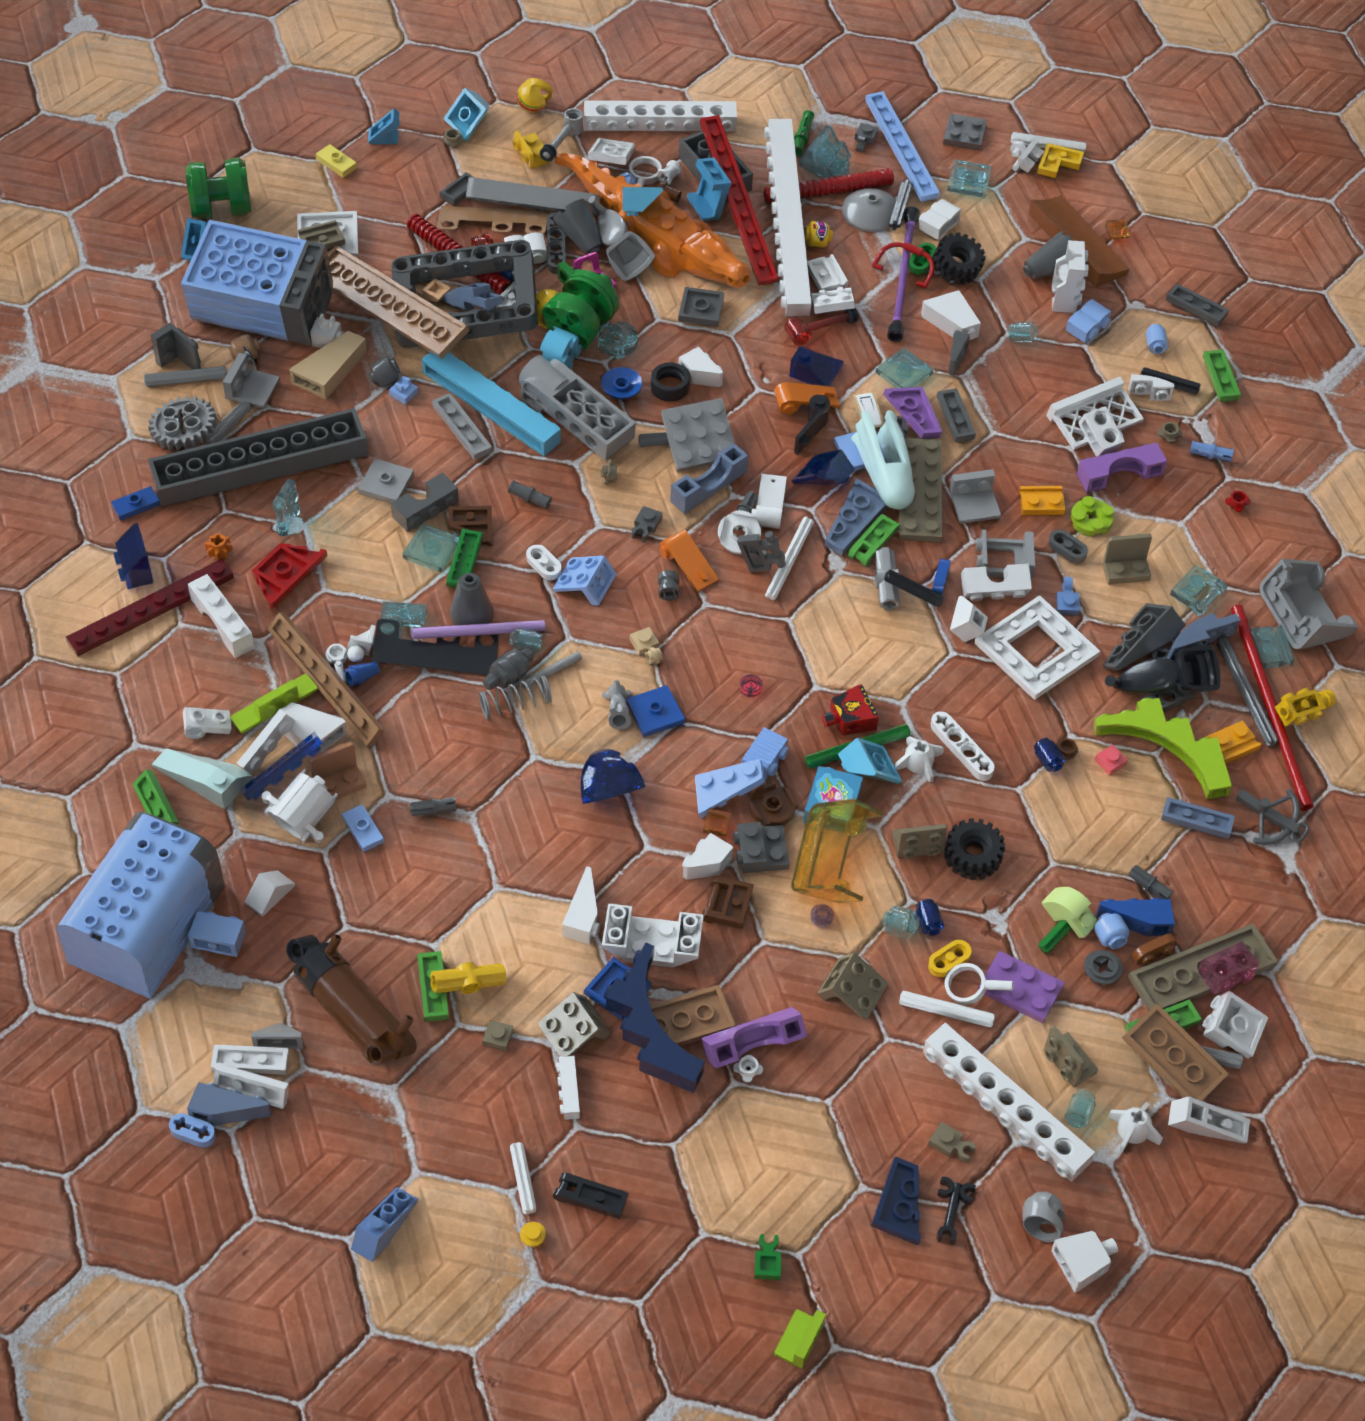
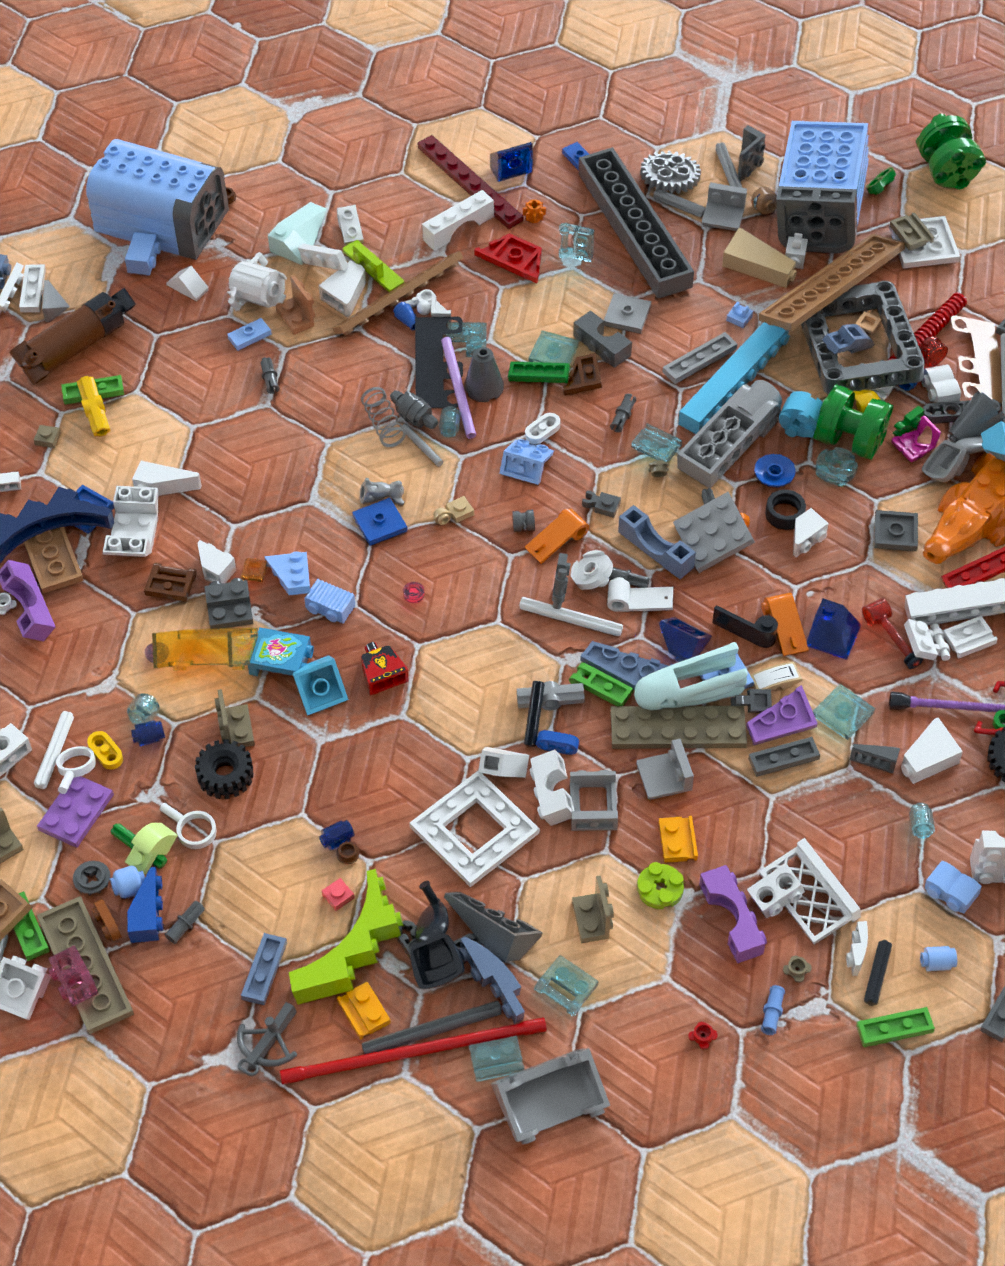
camera: 90 degrees right, 0 degrees up
bright green plate [133,769,179,825] -> none
dark azure slope [181,218,207,260] -> none
clear blue plate [241,731,323,801] -> none
dark grey head [369,356,401,387] -> none
bracket [538,992,612,1057] -> none
clear blue brick [581,749,646,804] -> none
reddish brown plate [750,784,796,827] -> none
green axle [805,724,911,768] -> none
dark tan bracket [817,952,888,1020] -> none
white piece [895,736,944,783] -> none
white beam [930,712,995,781] -> none
dark grey plate [1048,530,1088,563] -> none
medium blue plate [1056,577,1080,615] -> none
yellow brick [1275,687,1336,726] -> none
none -> white piece [160,803,217,849]
none -> clear light blue plate [631,423,682,462]

